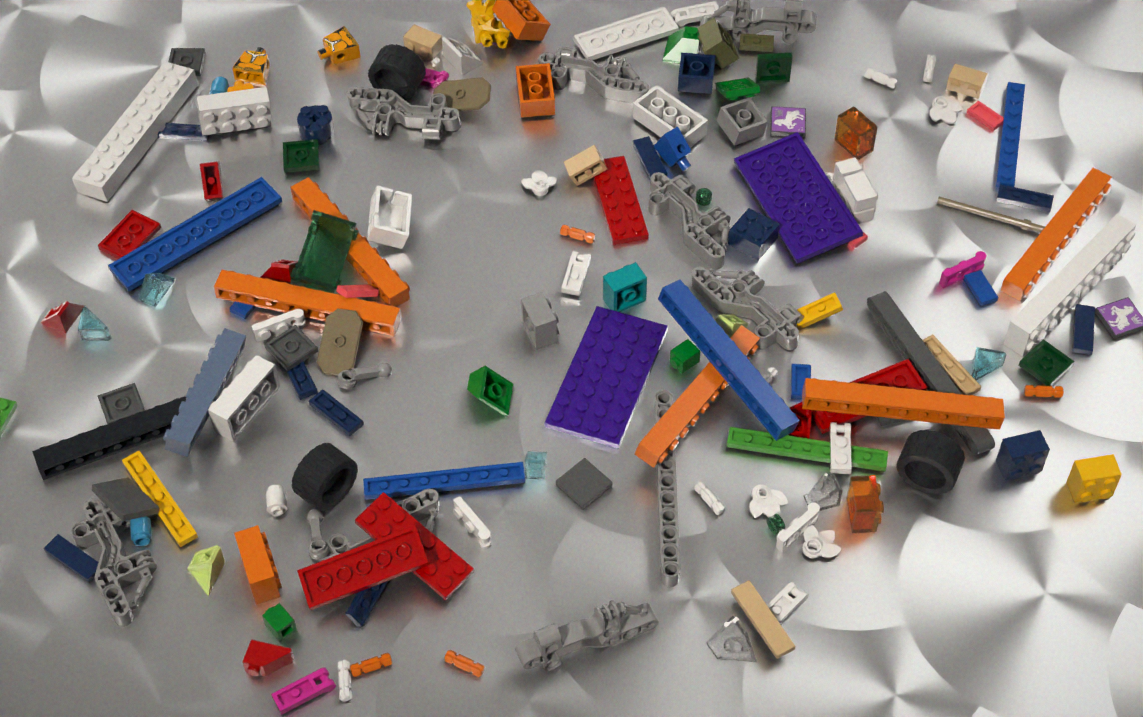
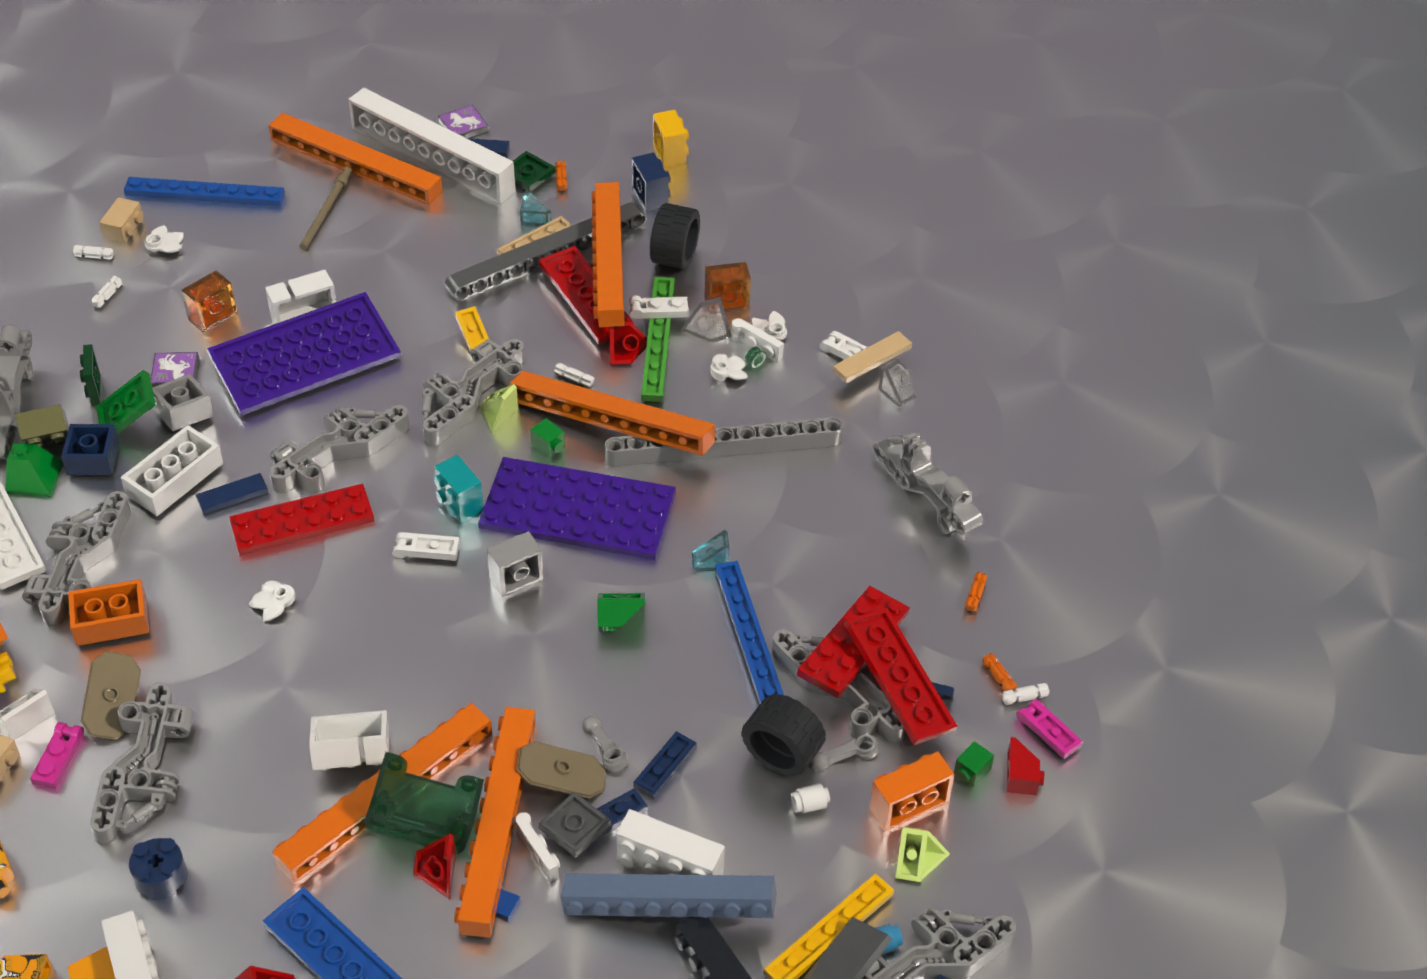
camera: 100 degrees left, 5 degrees down
dark green plate [283,139,320,173] -> none
coral tile [336,284,379,298] -> none
black tyre [368,44,426,101] -> none
white plate [453,496,491,550] -> none
dark grey tile [556,458,612,509] -> none
orange axle [560,225,595,244] -> none
tan brick [564,145,607,186] -> none
blue torso [654,126,691,172] -> none
blue brick [658,280,800,441] -> none
white axle [694,481,725,515] -> none
clear green bush [696,188,712,206] -> none
dark blue brick [728,208,780,261] -> none
olive plate [739,33,774,52] -> none
blue tile [791,364,811,399] -> none
dark pink plate [939,251,987,289] -> none
blue tile [963,270,998,306] -> none
coral tile [967,101,1004,131] -> none
dark blue tile [996,184,1054,213] -> none

